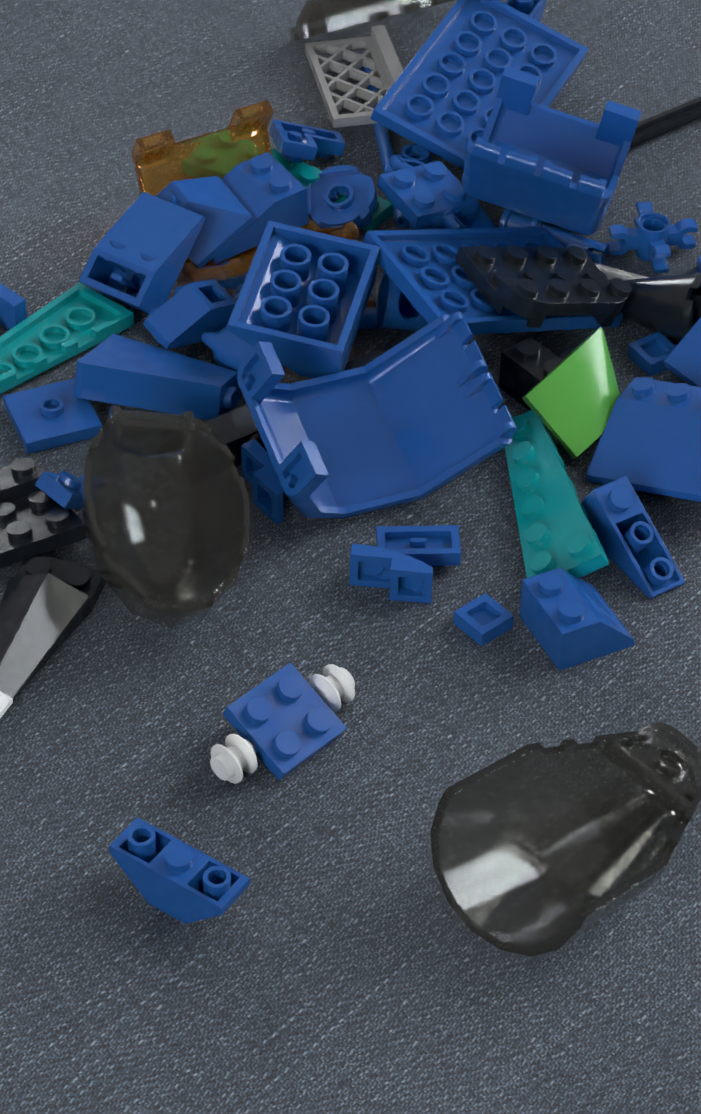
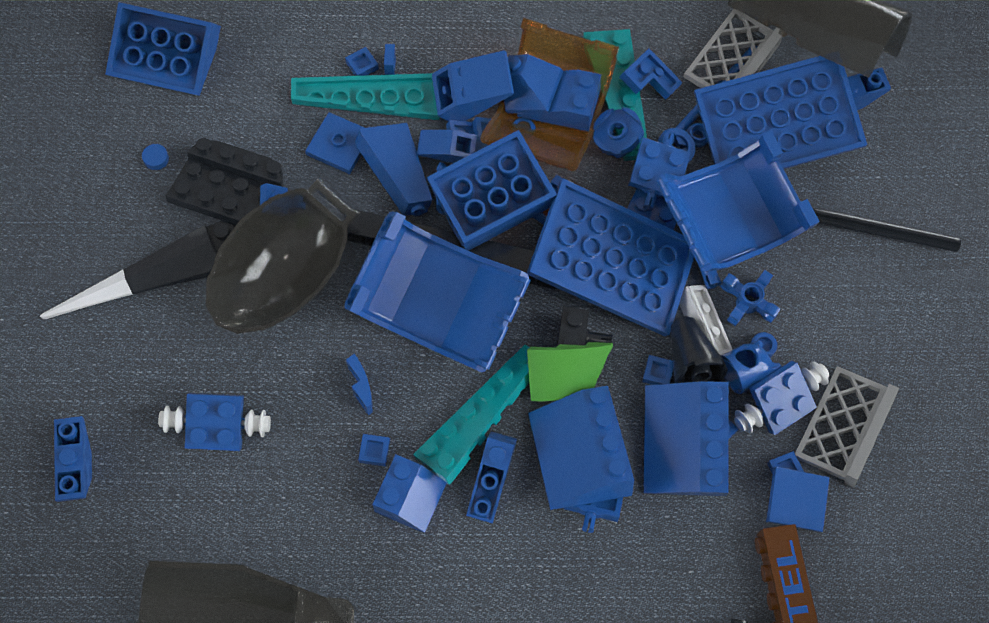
camera: 45 degrees right, 25 degrees up
blue plate [376,525,461,566] -> none
black plate [455,245,632,328] -> none

